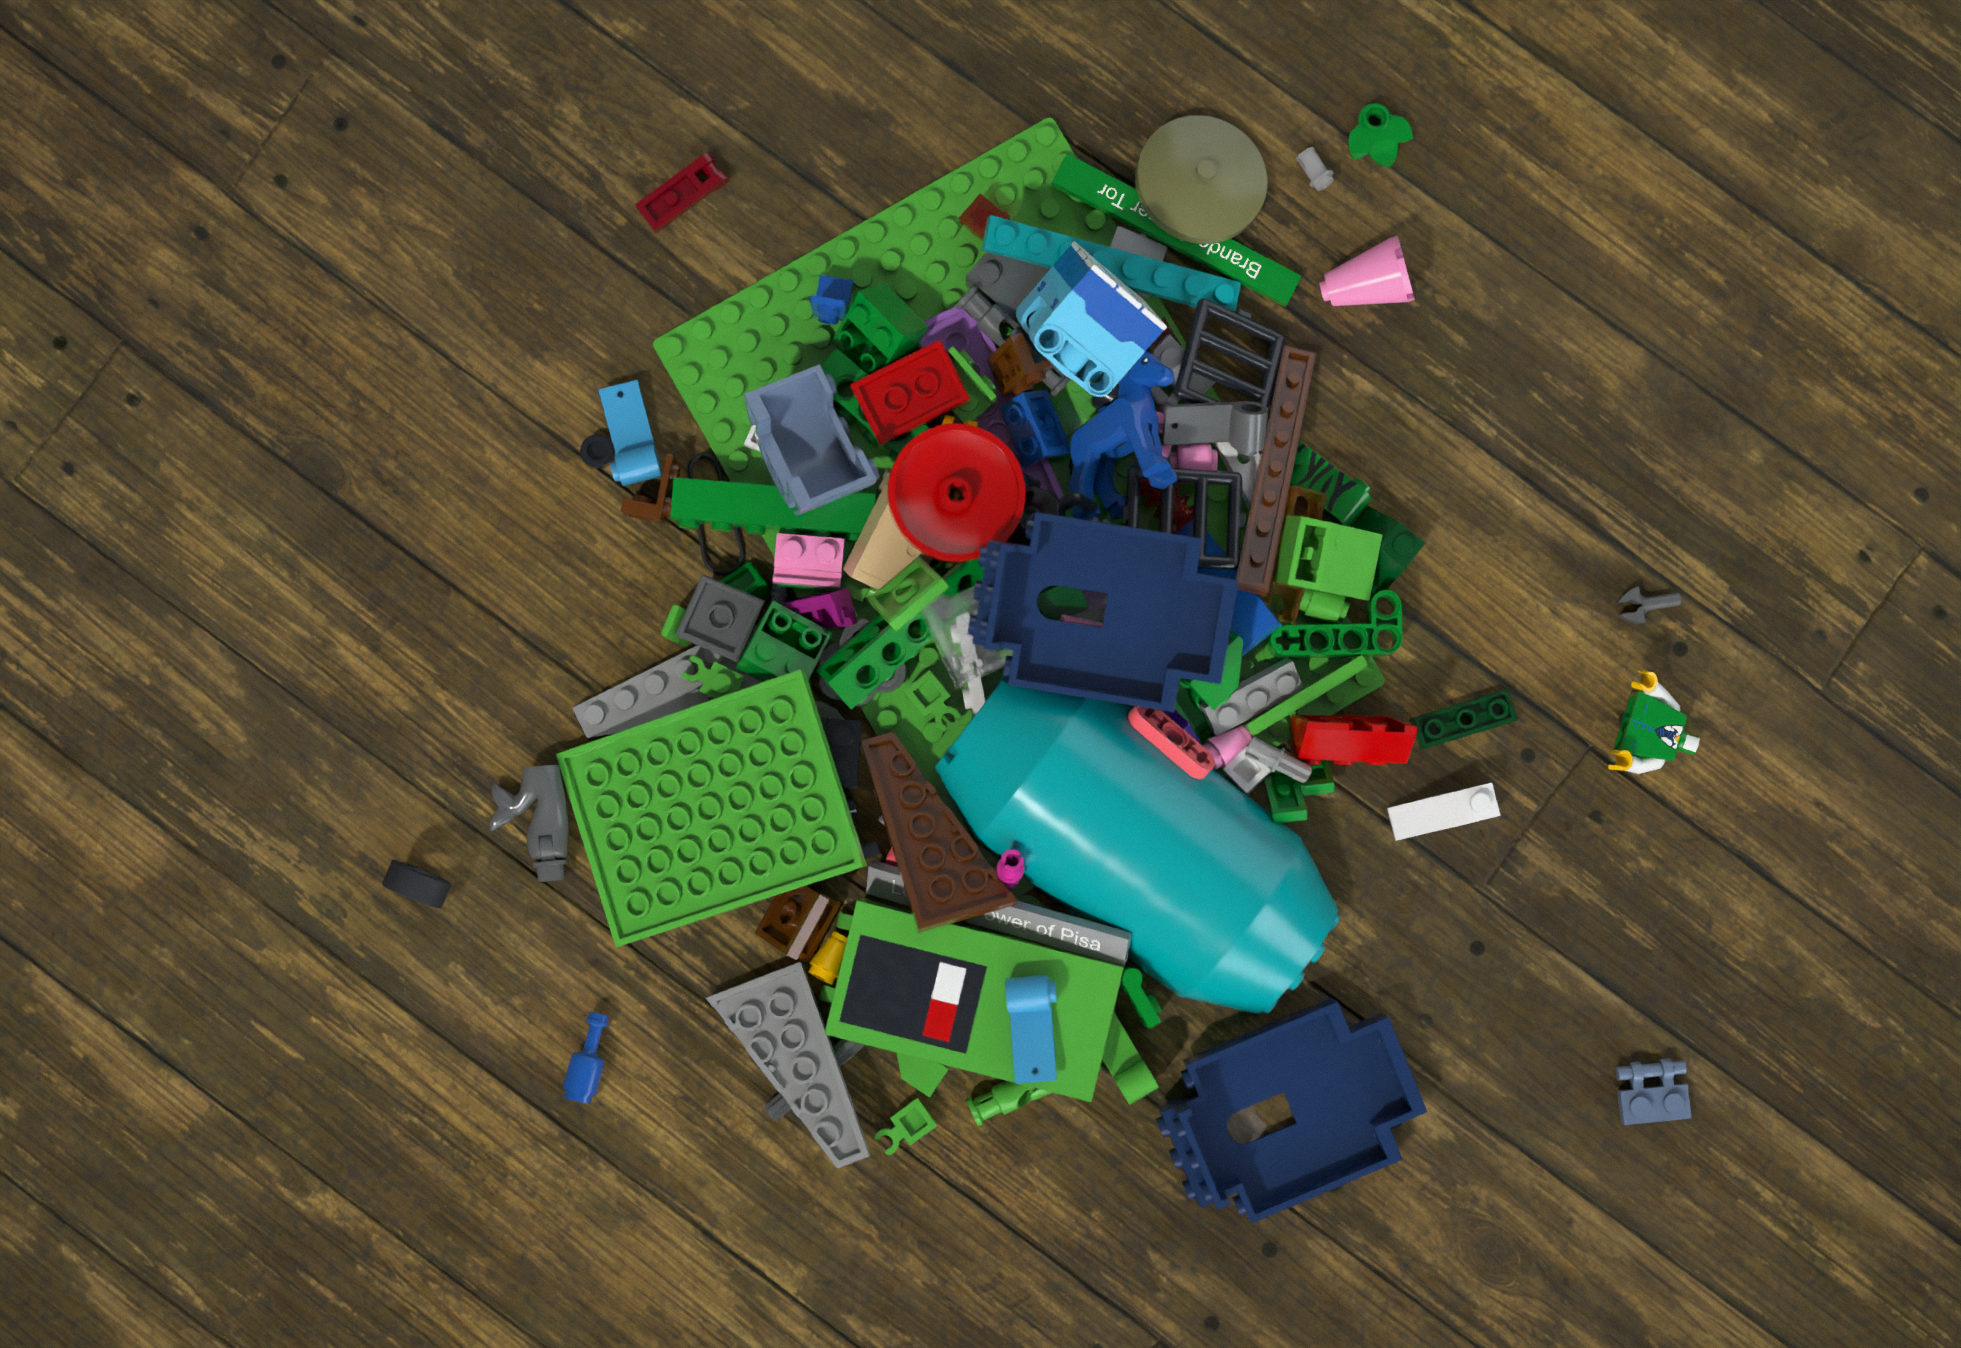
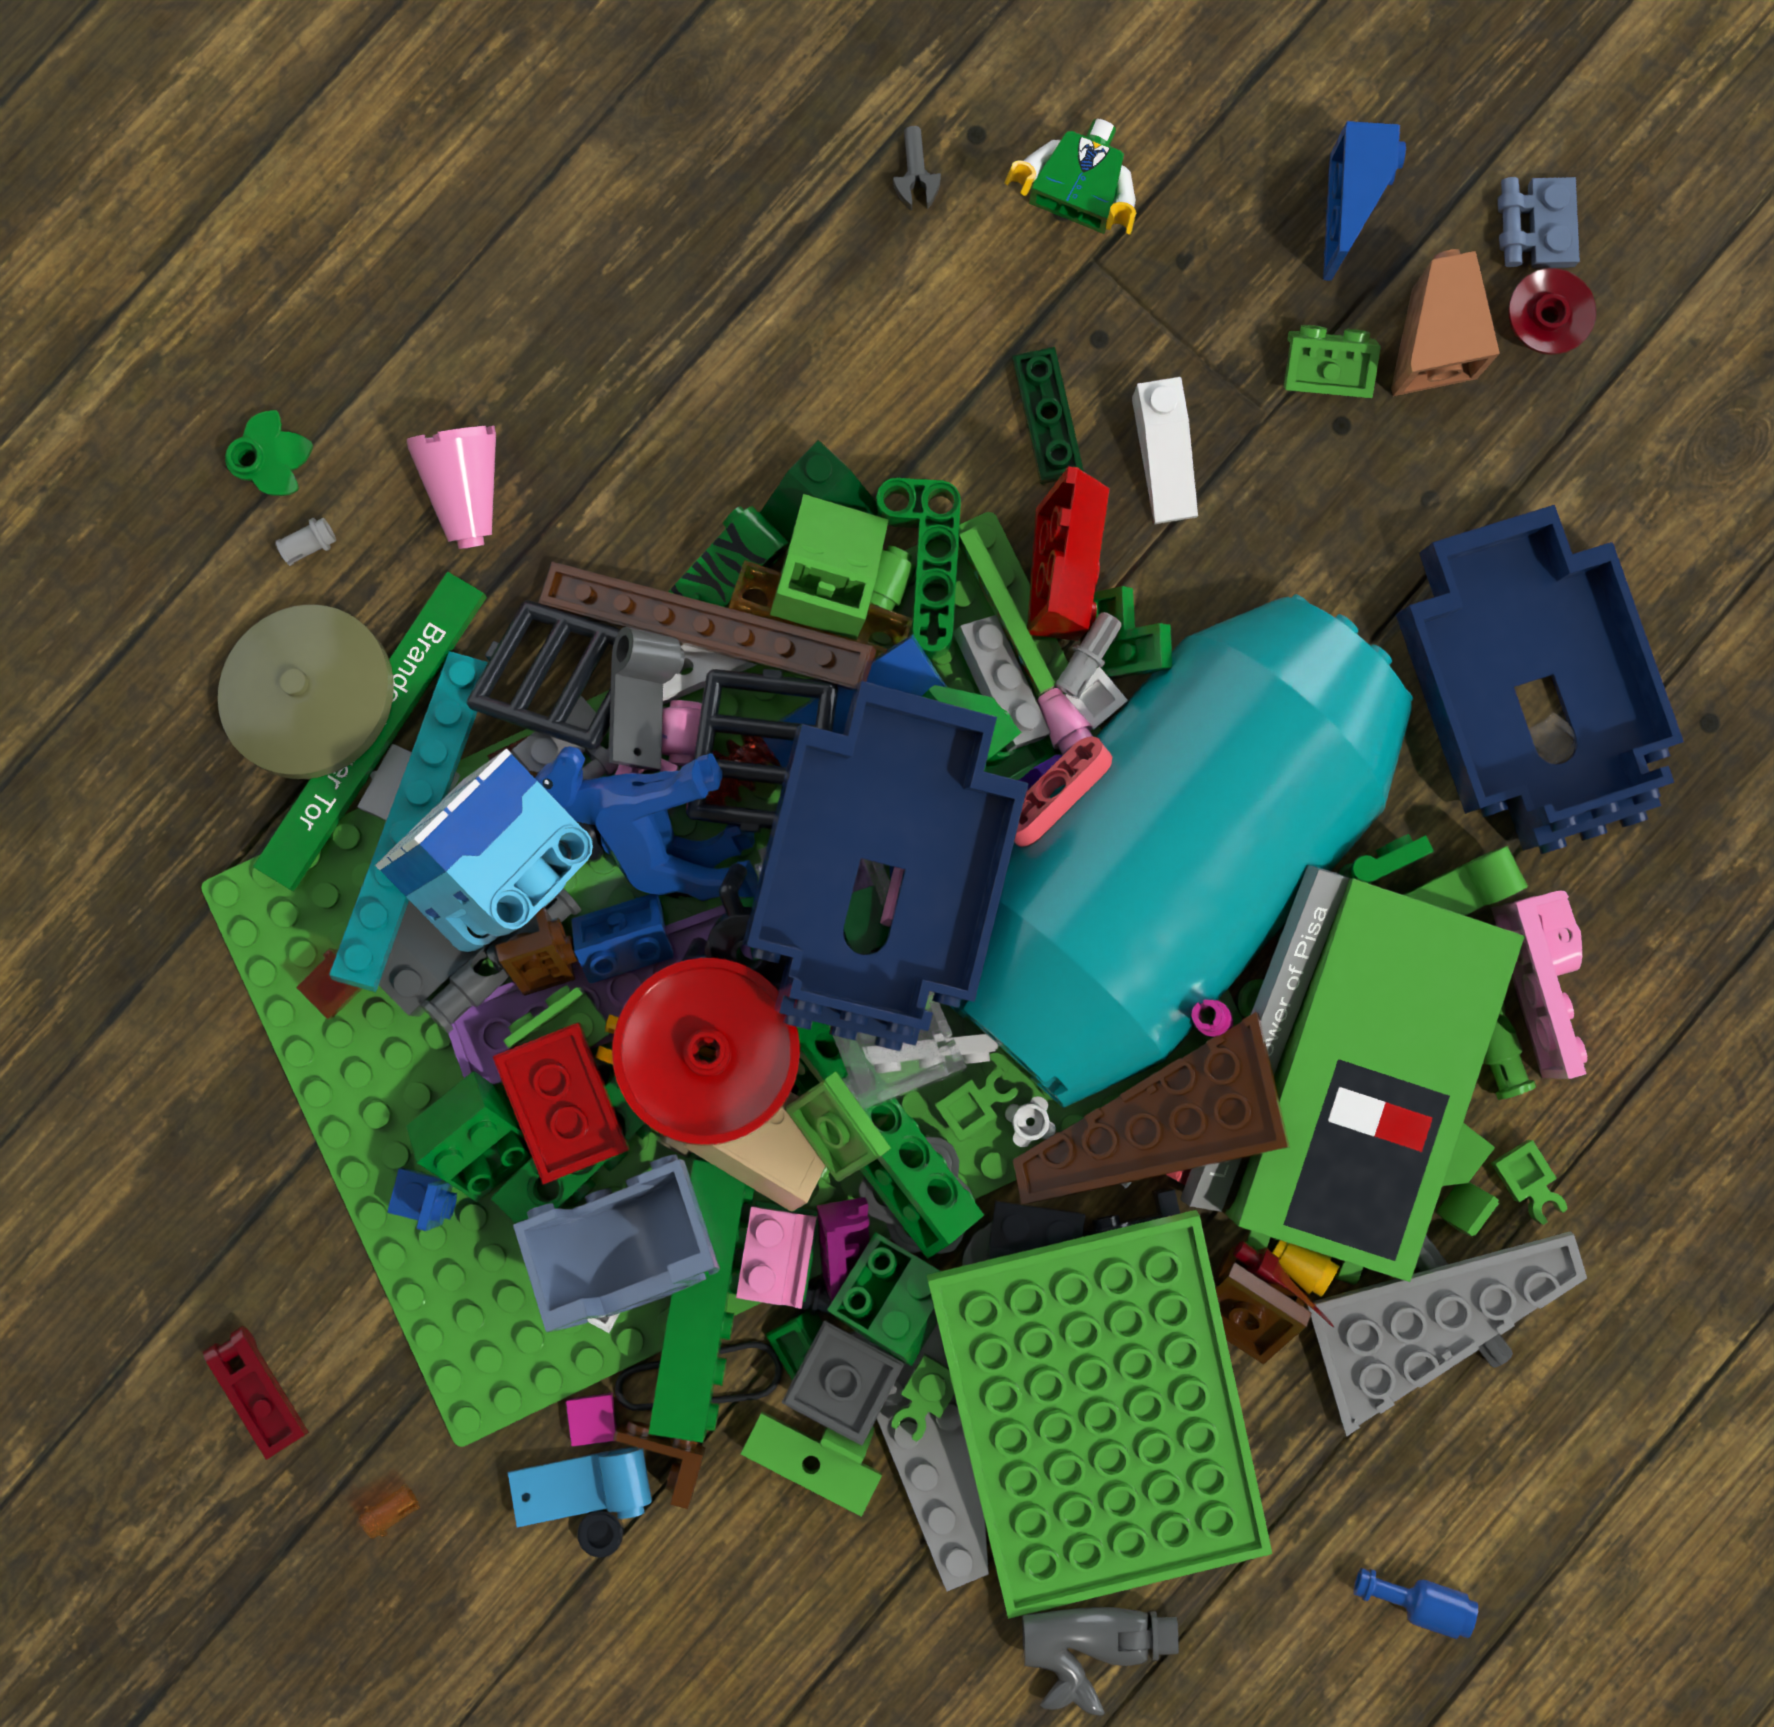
camera: 85 degrees left, 0 degrees up
dark azure door [1005,975,1057,1084] -> none
none -> clear orange pin [358,1484,420,1539]
none -> dark pink tile [566,1393,617,1446]
none -> bright green tile [741,1411,882,1517]
none -> white plate [1005,1096,1056,1147]
none -> dark red bar [1233,1241,1334,1327]
none -> bright green bracket [1284,325,1381,398]
none -> blue slope [1323,121,1406,281]
none -> nougat slope [1391,249,1500,396]
none -> bright green slope [1437,1182,1499,1237]
none -> bright pink plate [1491,890,1587,1079]
none -> dark red dish [1508,268,1596,355]

